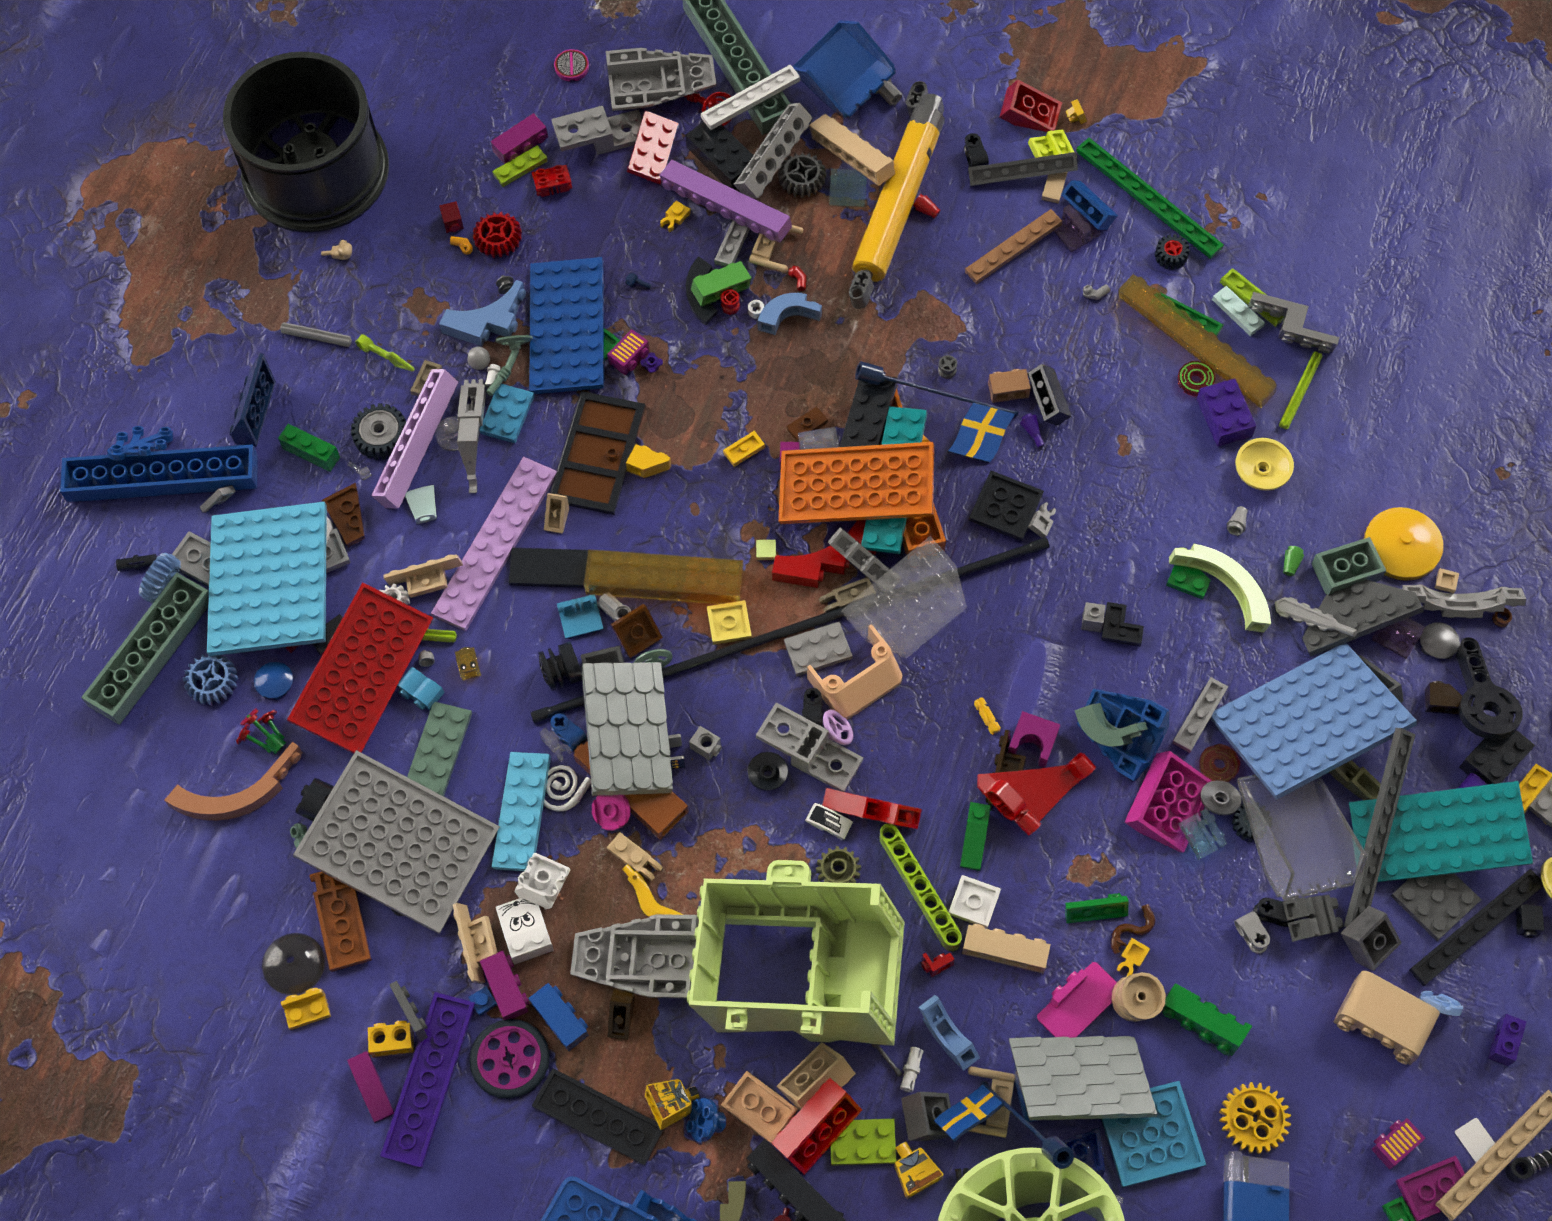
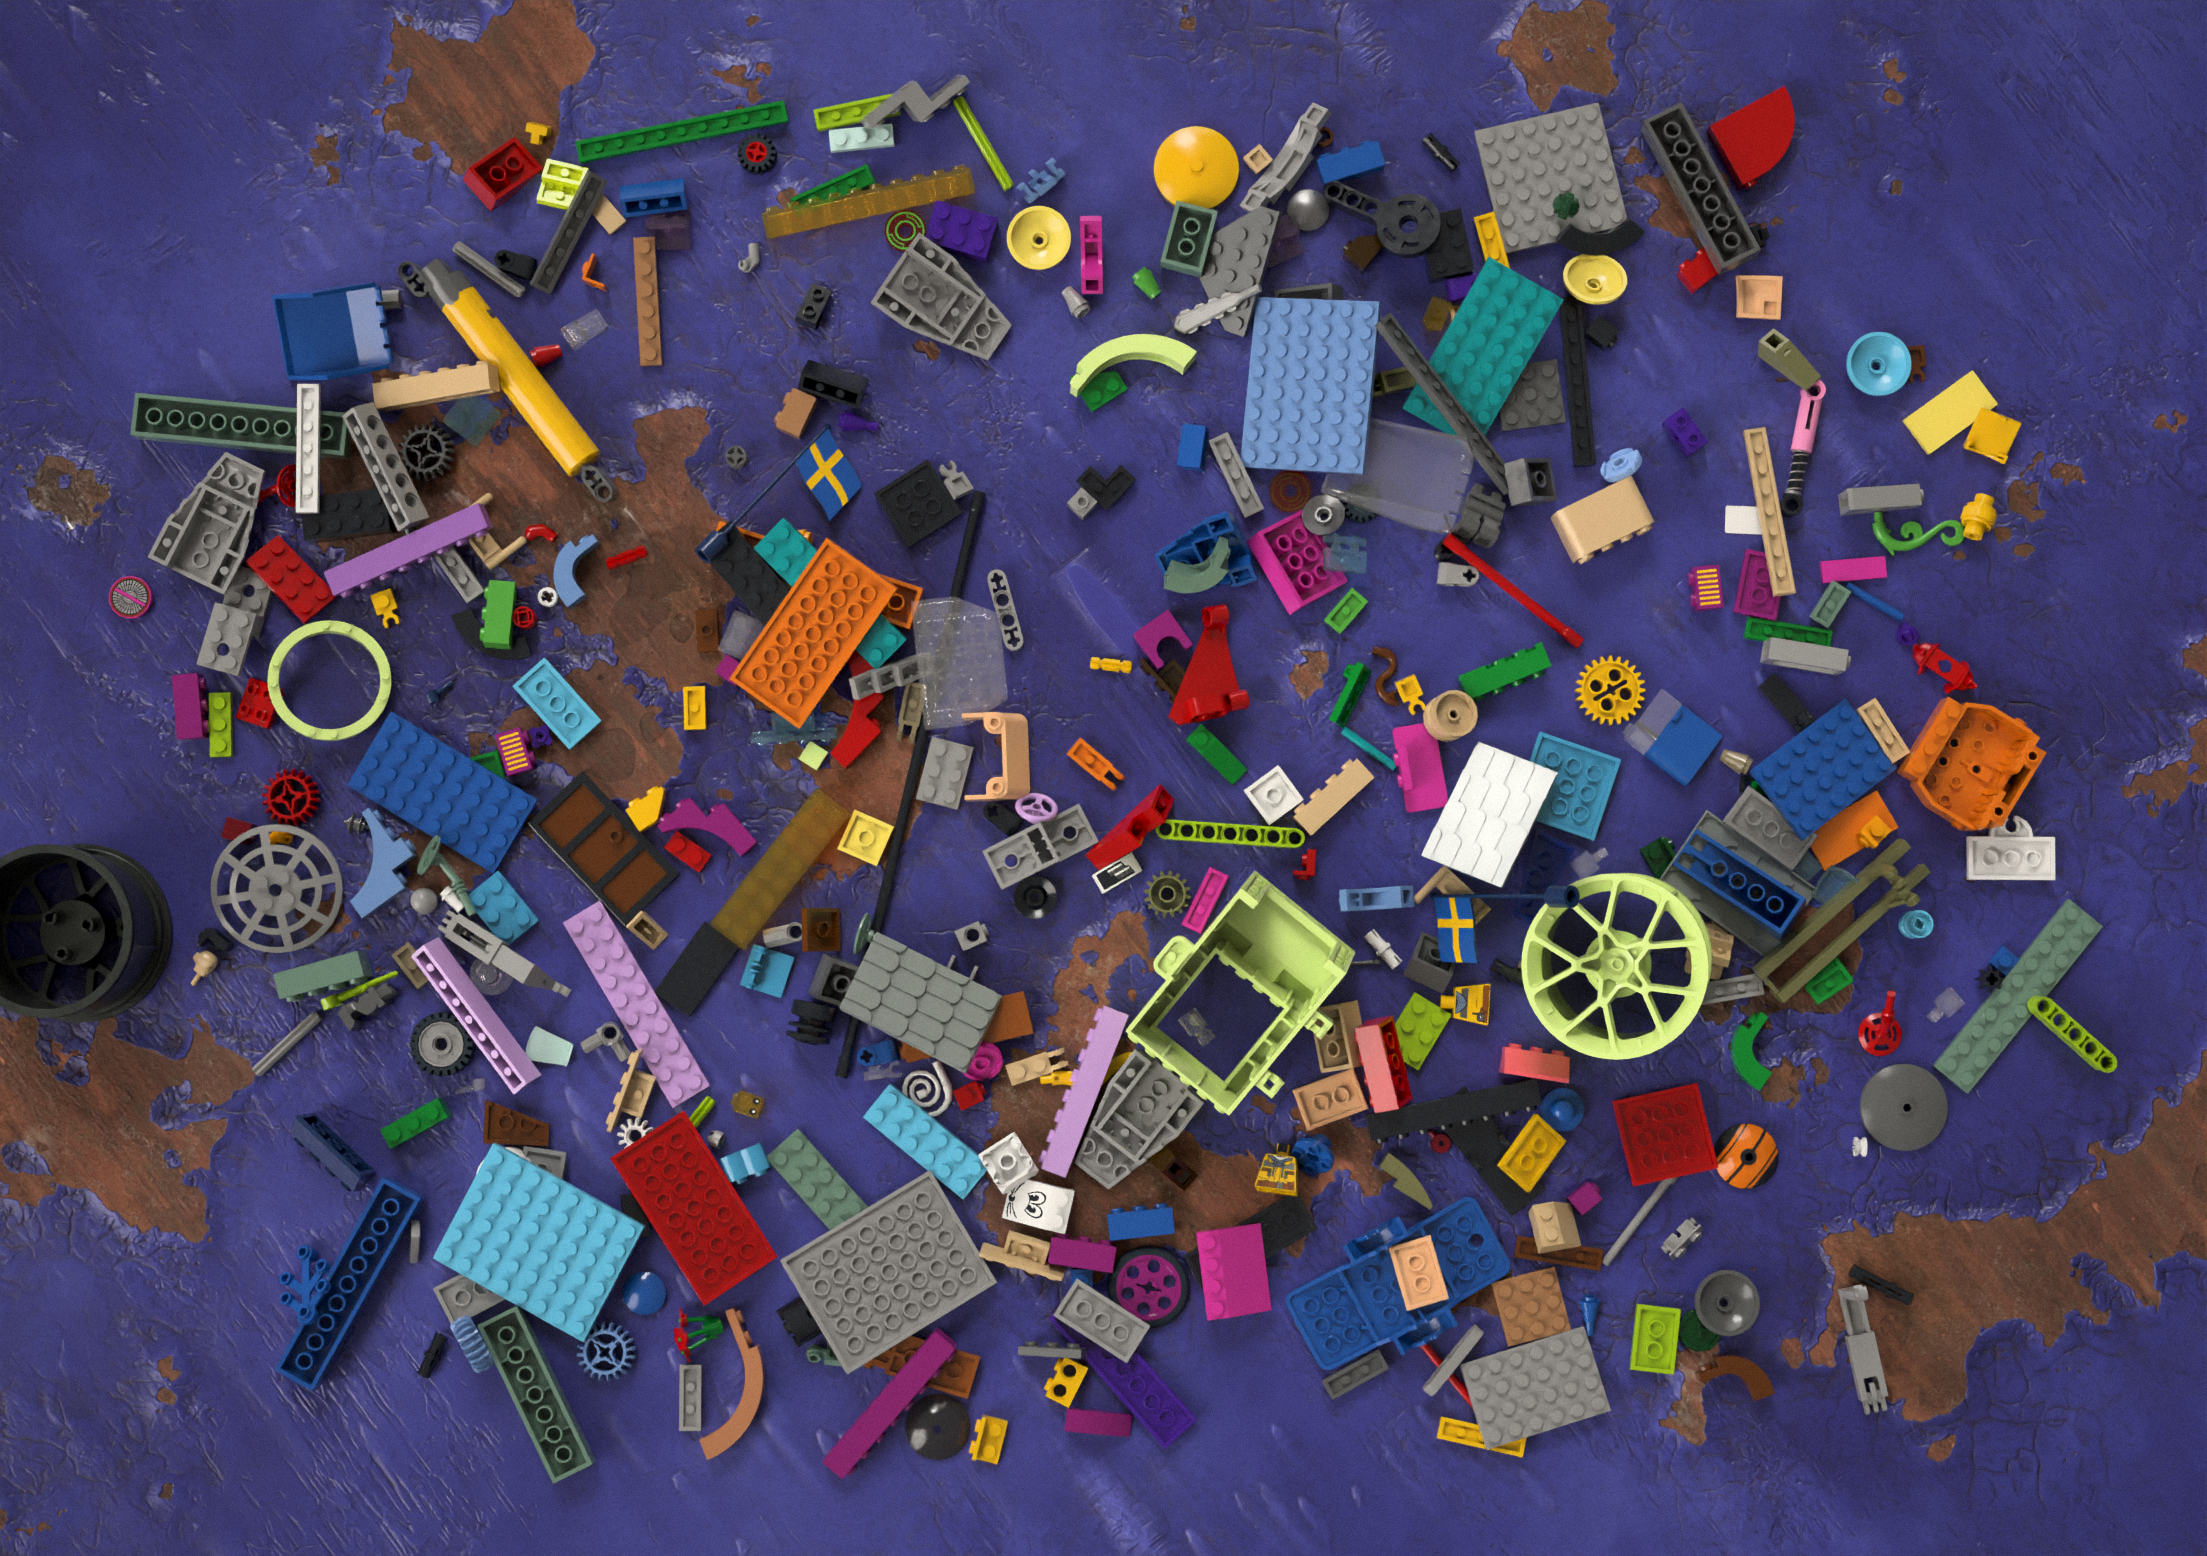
camera: 55 degrees left, 20 degrees up
none -> black bracket [196,928,235,951]
none -> light grey dish [211,824,343,953]
none -> yellowish green piece [267,620,391,741]
none -> sand green brick [273,951,373,1002]
none -> dark grey hips [337,983,398,1031]
none -> light grey axle [452,241,526,298]
none -> medium azure plate [512,658,603,750]
none -> clear plate [560,309,608,350]
none -> light grey axle [580,1021,631,1062]
none -> orange bracket [582,253,608,292]
none -> red axle [606,545,648,570]
none -> magenta arch [657,798,759,857]
none -> red plate [664,830,712,873]
none -> light grey plate [679,1364,702,1431]
none -> clear light blue bracket [750,709,838,745]
none -> black plate [795,283,832,330]
none -> magenta brick [822,1327,957,1479]
none -> light grey wedge [871,233,1012,360]
none -> red bracket [952,1080,987,1111]
none -> light grey beam [987,570,1024,651]
none -> medium blue piece [1016,158,1066,204]
none -> lavender brick [1038,1005,1129,1178]
none -> light grey plate [1053,1278,1150,1363]
none -> orange hinge [1067,738,1125,791]
none -> dark pink arch [1080,216,1103,294]
none -> blue hinge [1177,424,1209,472]
none -> clear plate [1178,1007,1216,1047]
none -> dark pink slope [1196,1223,1272,1321]
none -> blue brick [1316,140,1386,189]
none -> bright green plate [1324,588,1368,635]
none -> teal bar [1341,727,1396,771]
none -> clear yellow bracket [1422,295,1452,331]
none -> red piece [1442,533,1584,648]

